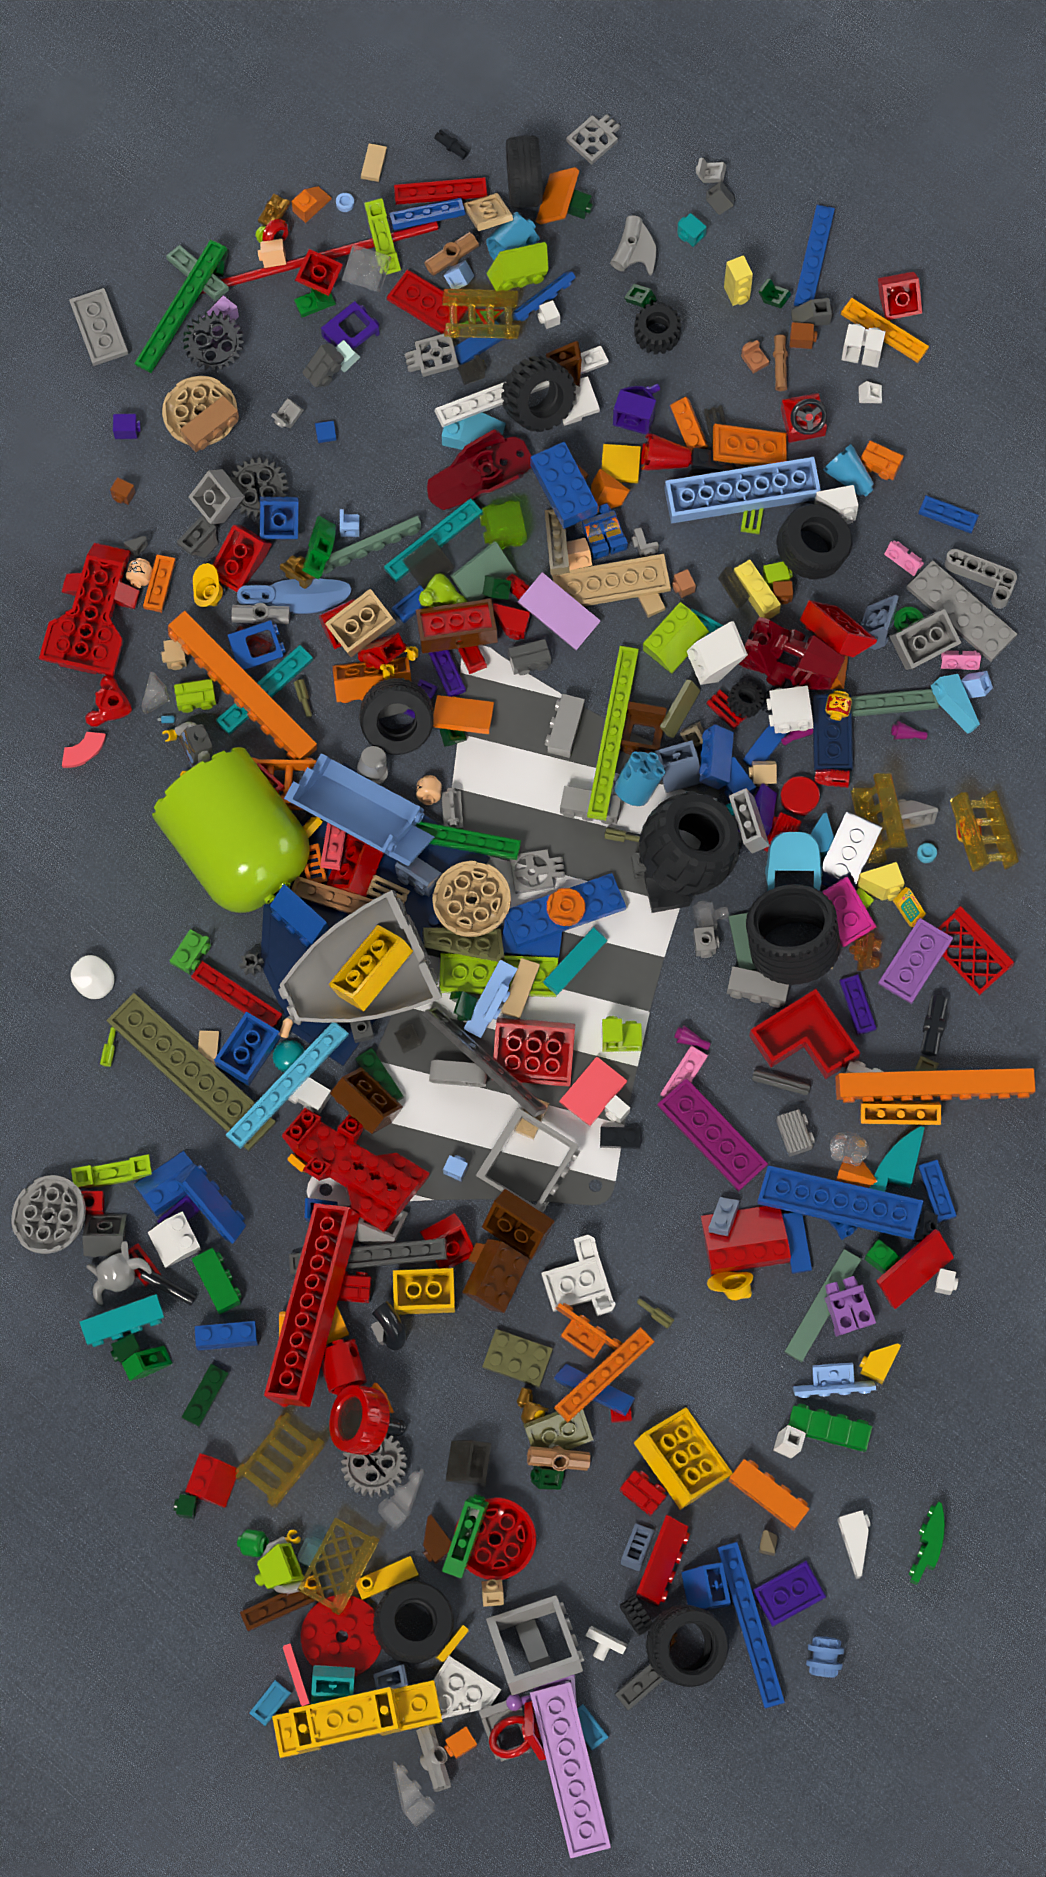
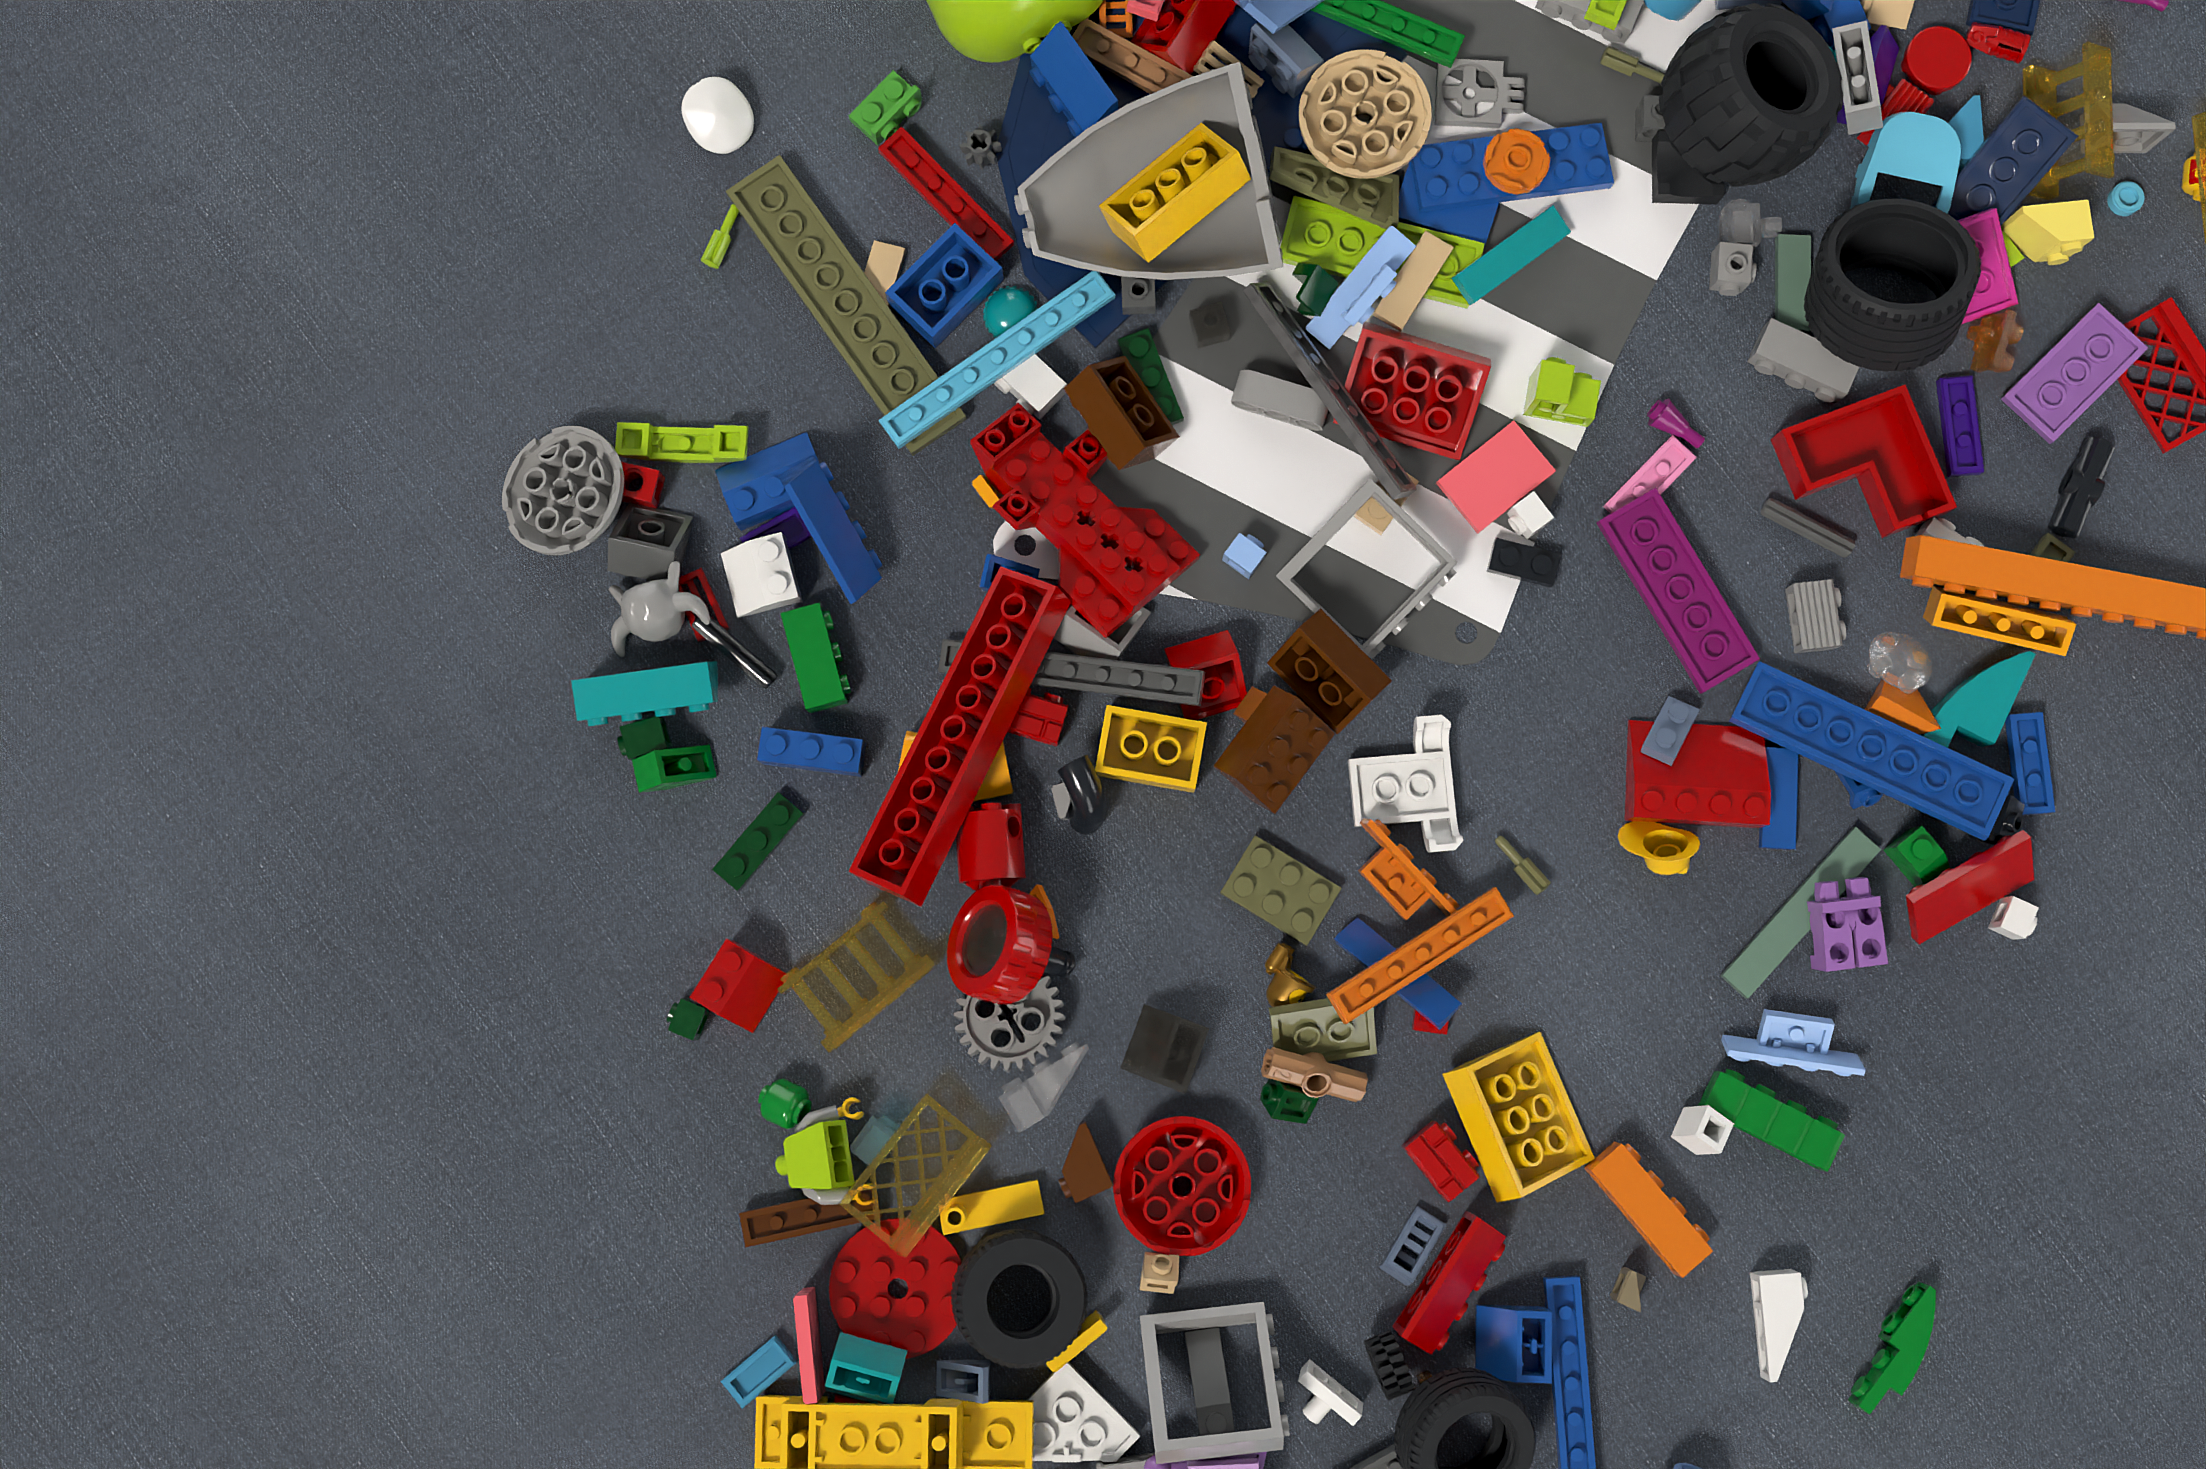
camera: 10 degrees right, 10 degrees up
light nougat arm [280,1015,303,1038] -> none
green slope [442,1494,489,1578] -> none
dark purple tile [752,1561,826,1627] -> none
yellow slope [859,1343,901,1384] -> none
tile [893,887,926,927] -> none

